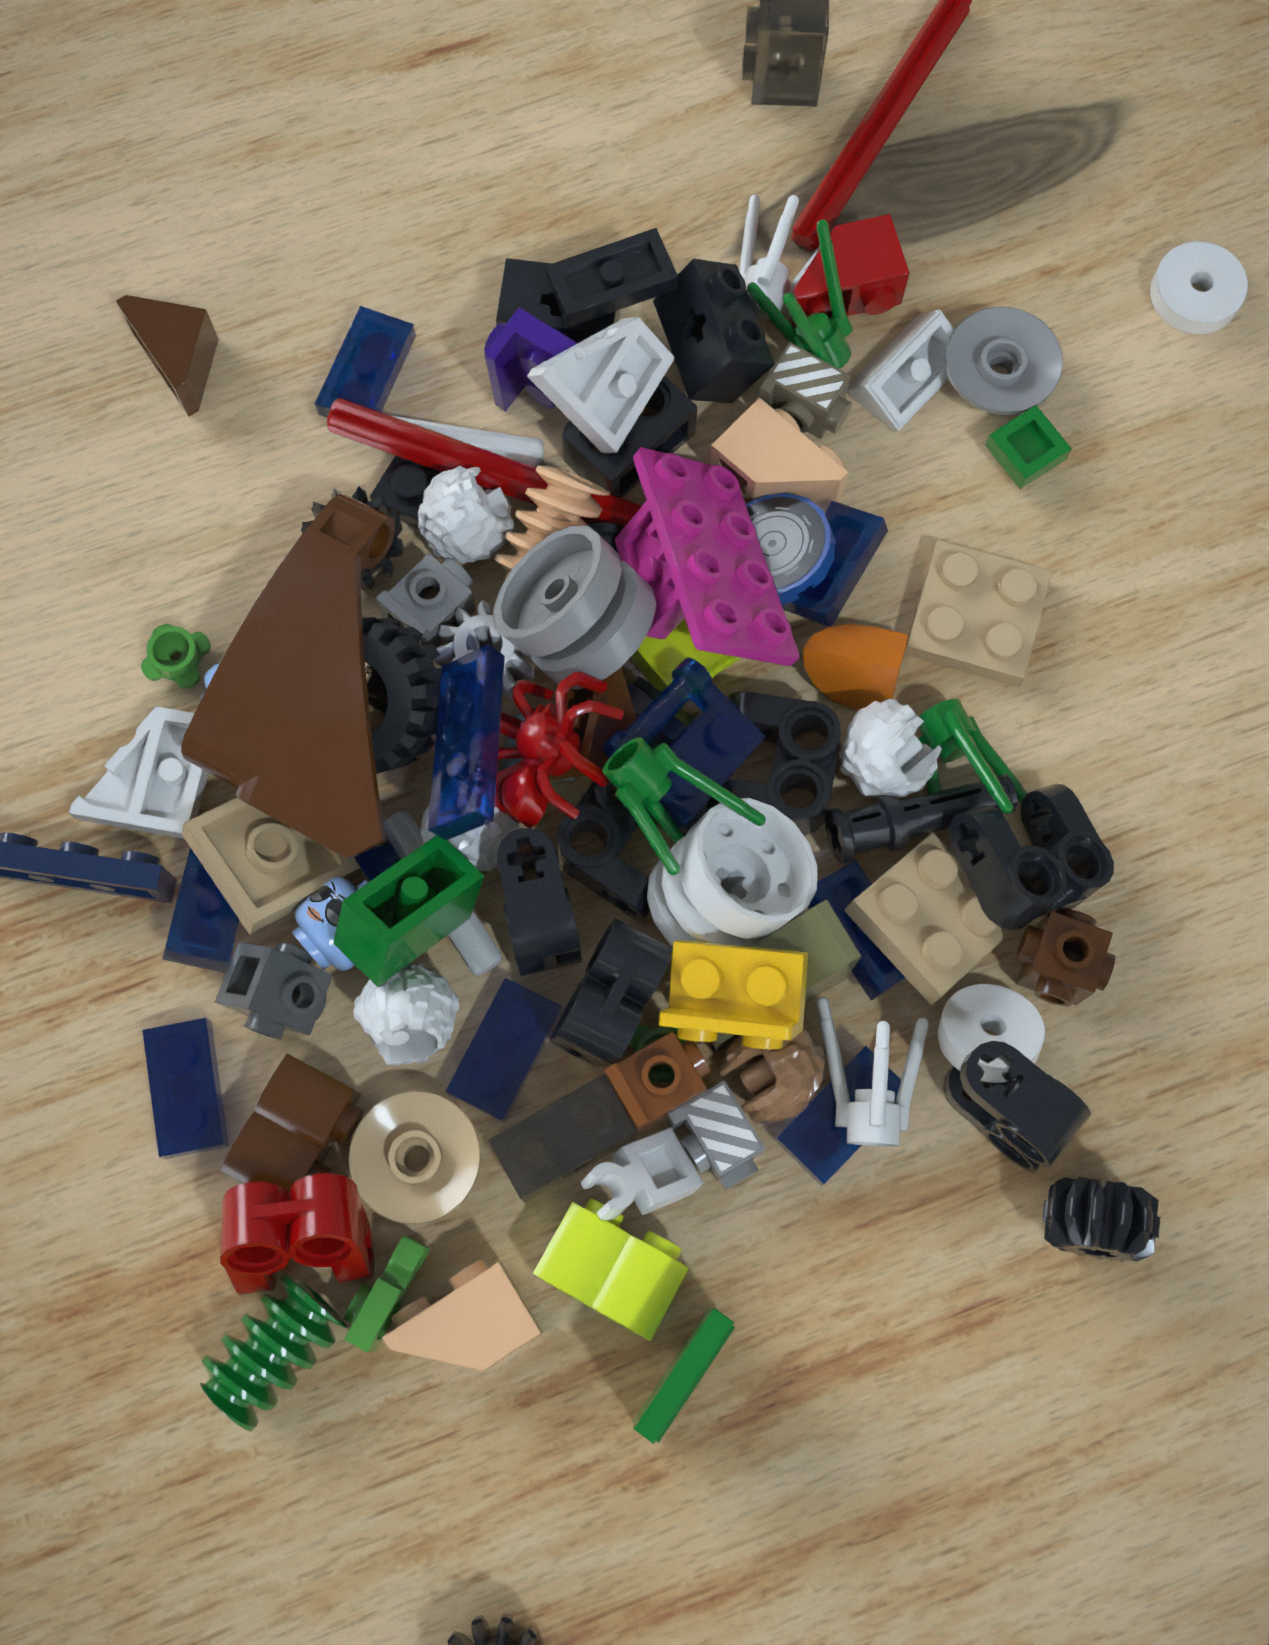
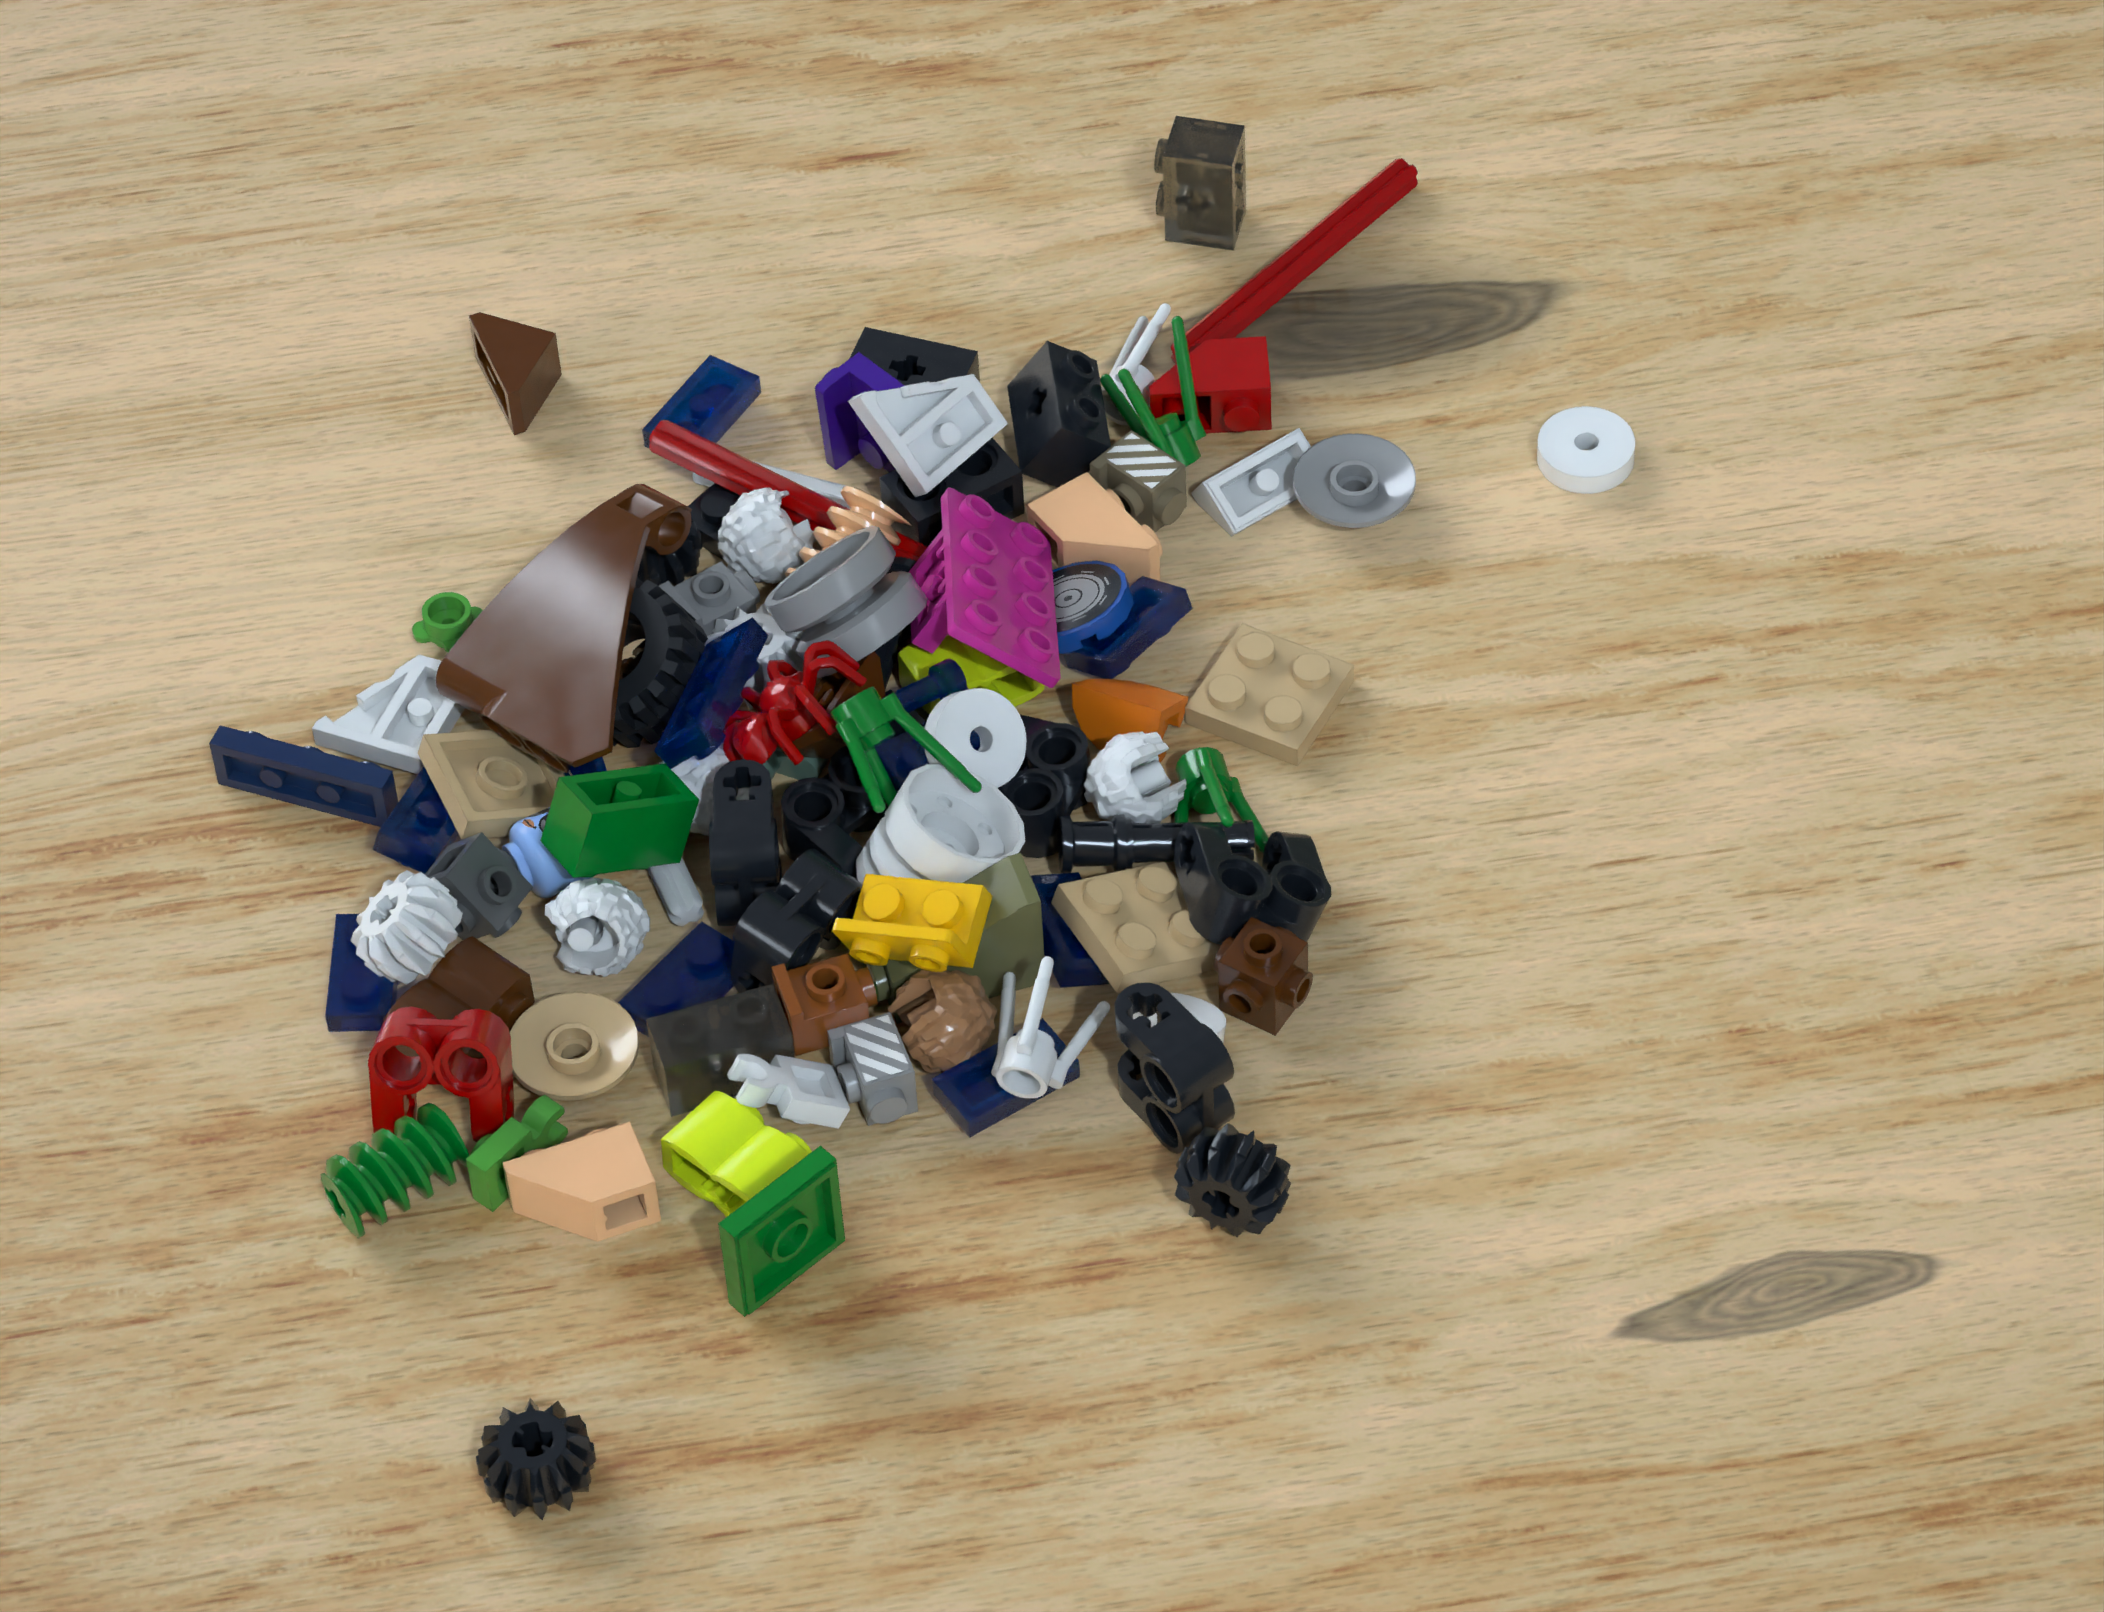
camera: 15 degrees right, 25 degrees down
black plate [546,228,678,328] -> none
green plate [985,405,1072,489] -> none
none -> white gear [351,870,463,985]
none -> white piece [925,688,1027,788]

